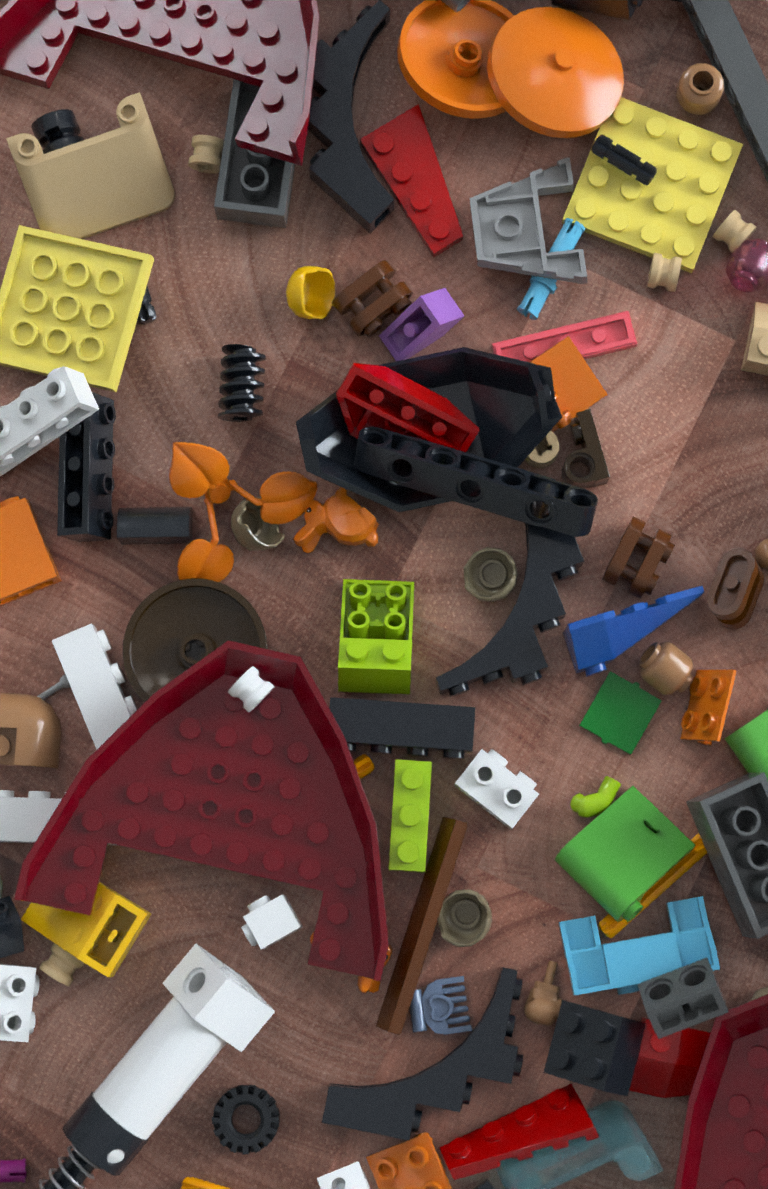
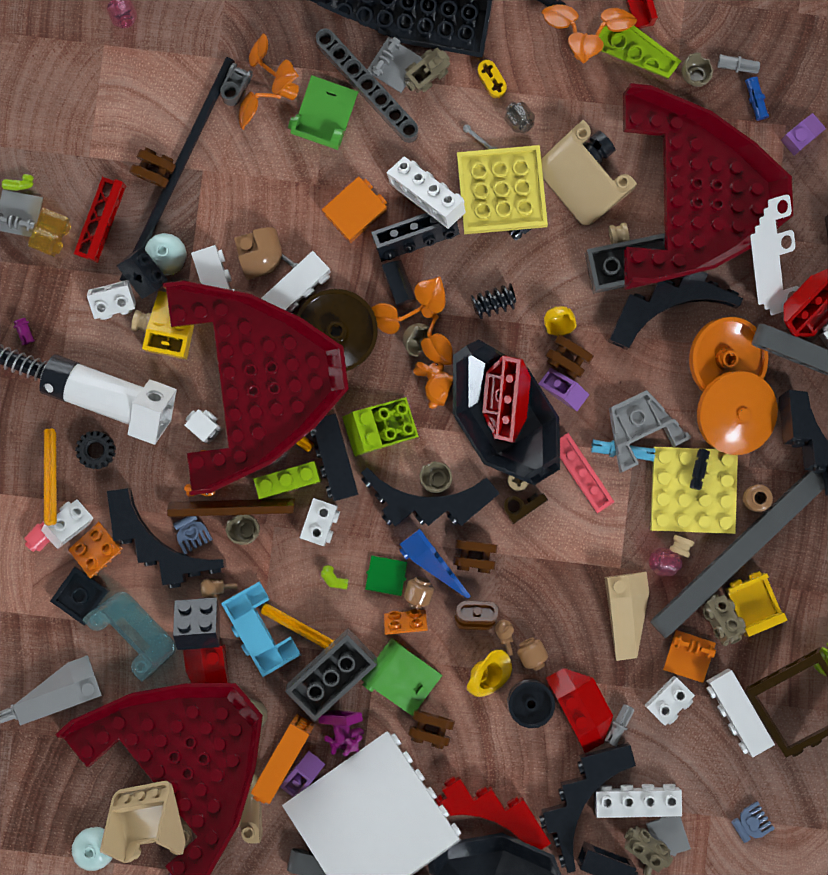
camera: 70 degrees right, 5 degrees up
white wheel [228,666,274,712] -> none
black beam [354,426,598,537] -> none
red wing [360,104,463,258] -> none
red wing [439,1083,600,1180] -> none
orange hinge [529,336,608,432] -> none
bright green door [555,786,696,922] -> none
dark grey brick [638,957,728,1039] -> none
tan wheel [647,253,682,292] -> none

